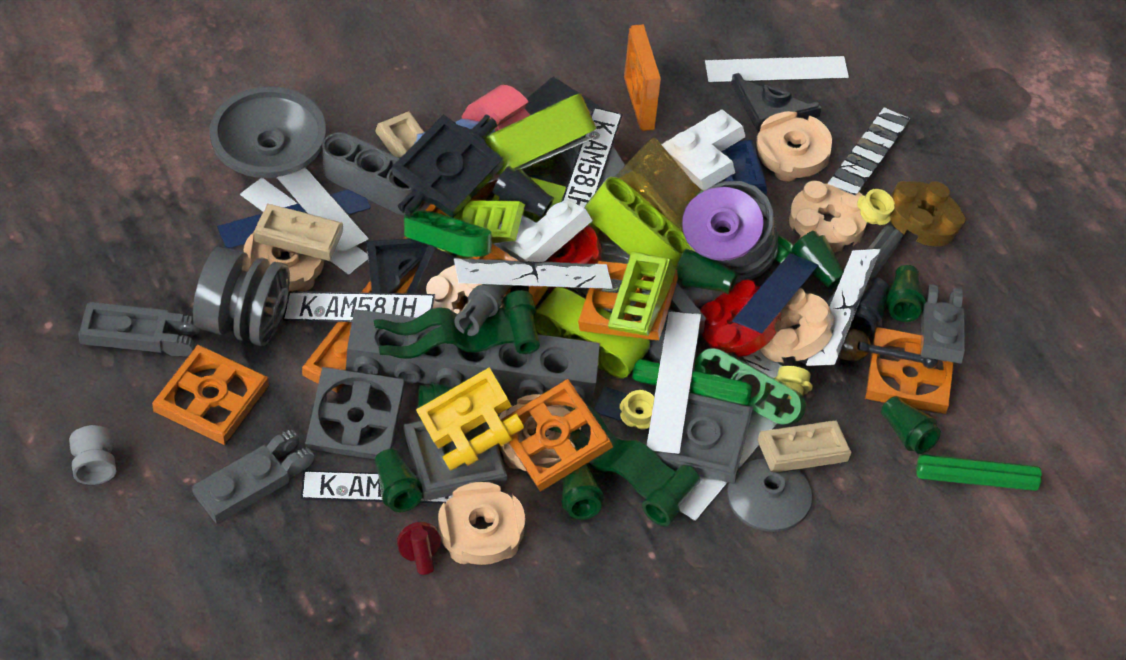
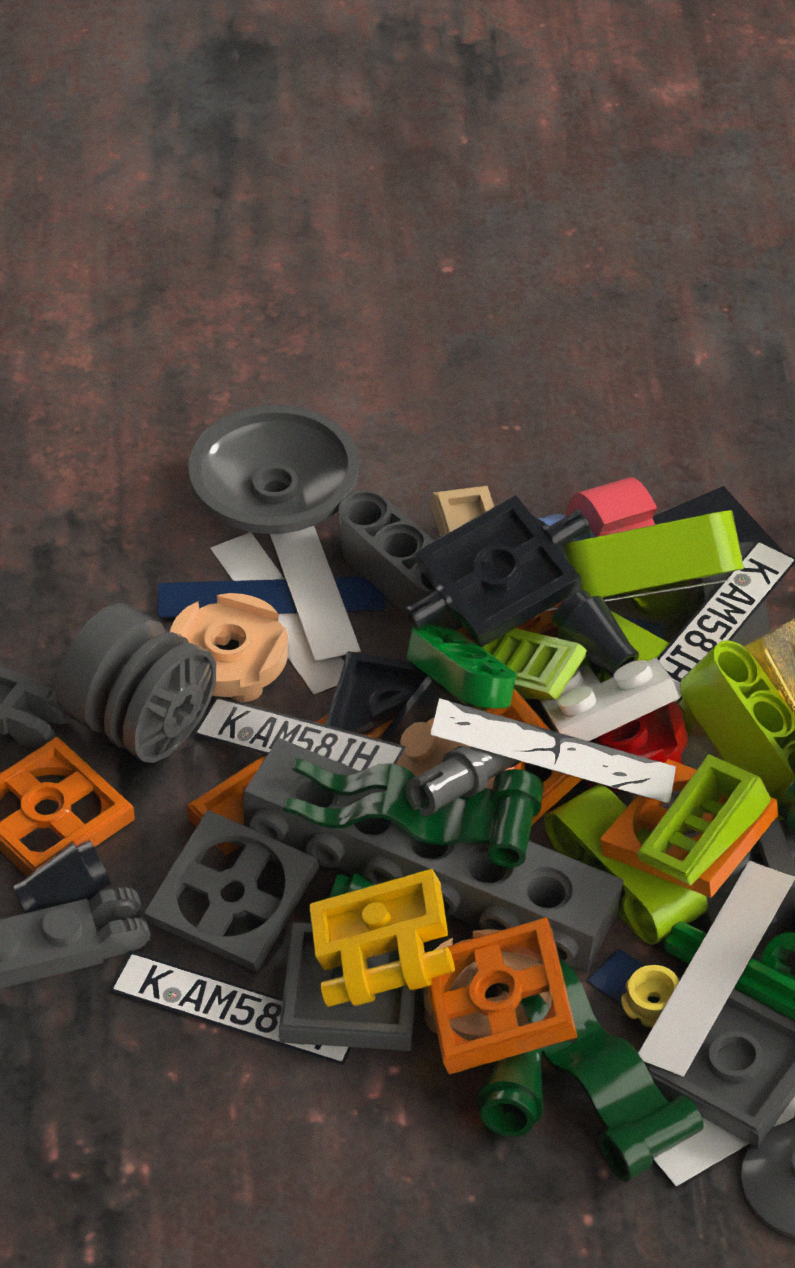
camera: 25 degrees right, 5 degrees down
tan plate [253,203,343,261] -> none
dark green cone [375,449,422,513] -> none
dark red plate [397,522,441,575] -> none
light nougat plate [438,482,525,565] -> none
none -> black cone [12,839,112,913]

